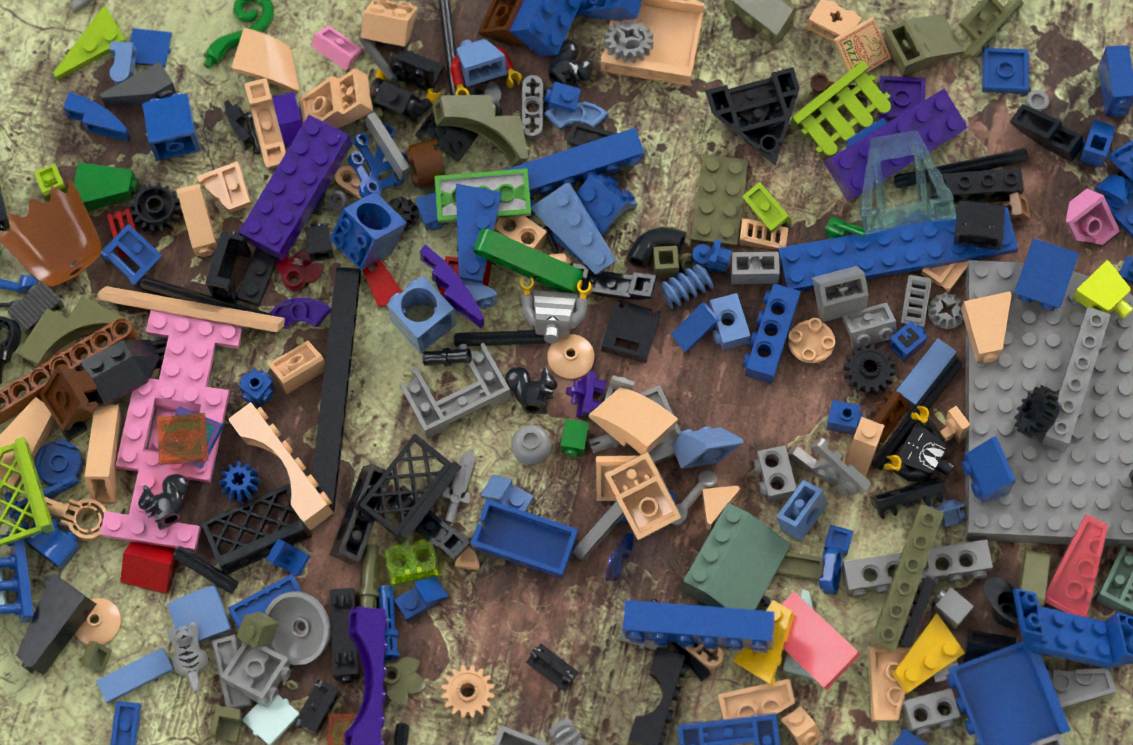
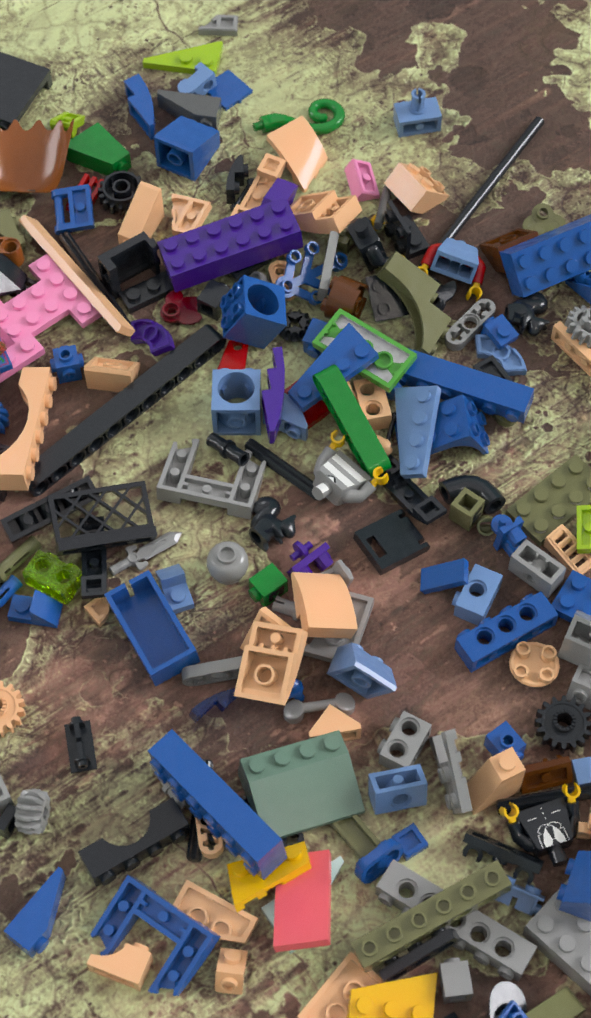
camera: 40 degrees right, 10 degrees down
light nougat dish [548,334,595,380] -> none
medium blue piece [660,264,714,309] -> none

